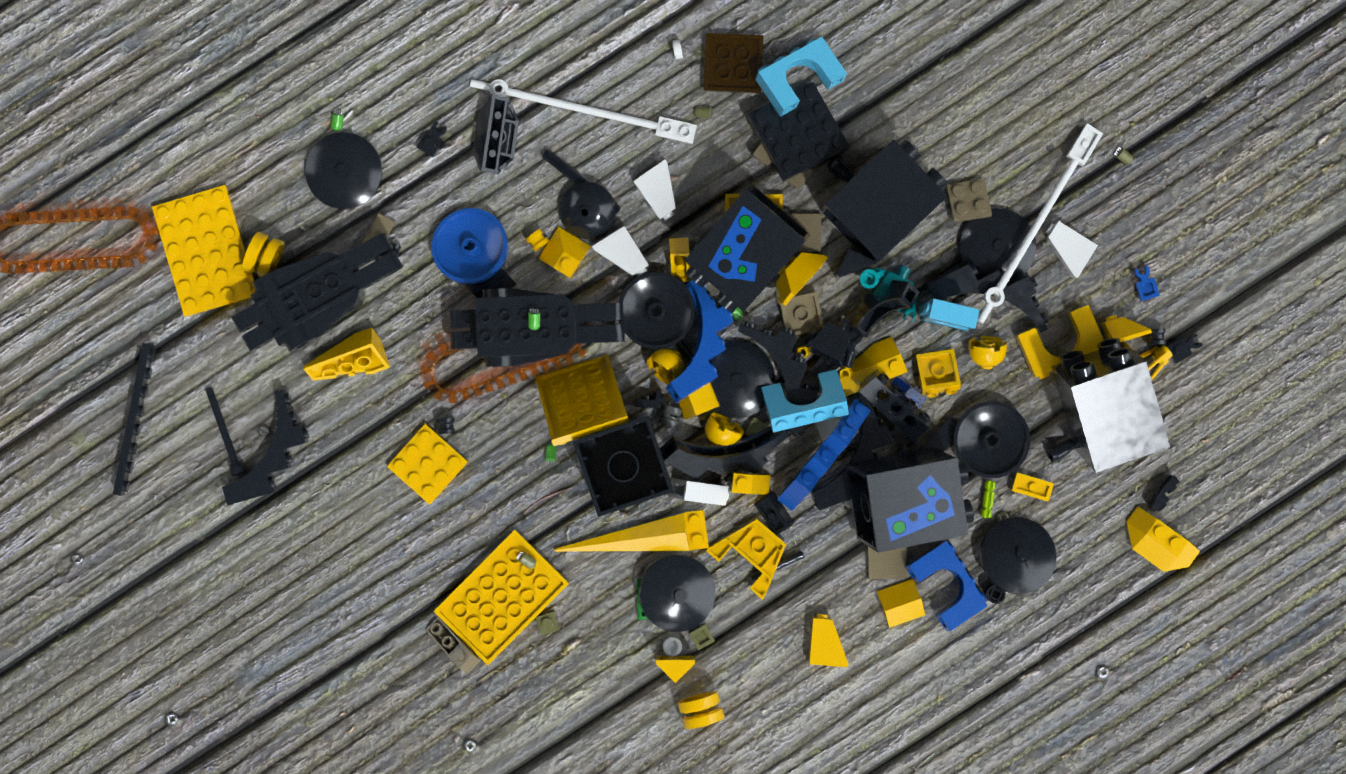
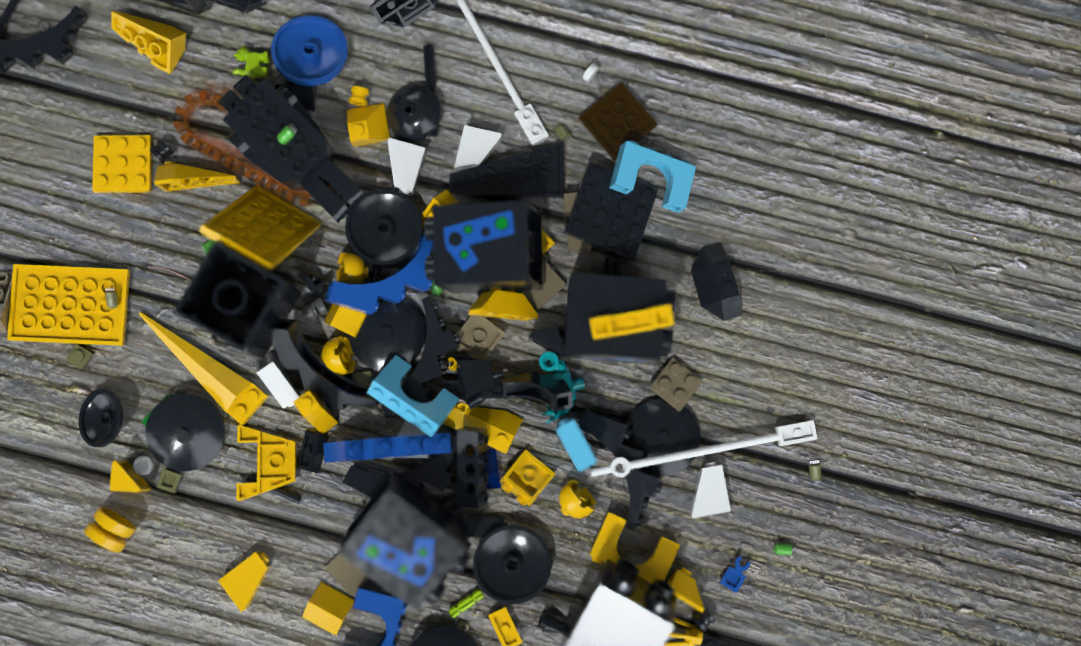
camera: 50 degrees right, 5 degrees down
none -> black dish [79,389,124,448]
none -> yellow wedge [154,162,240,192]
none -> lime animal [233,46,270,78]
none -> black wing [449,141,564,199]
none -> yellow slope [590,305,674,339]
none -> black wedge [690,243,742,321]
none -> bright green piece [773,543,796,555]

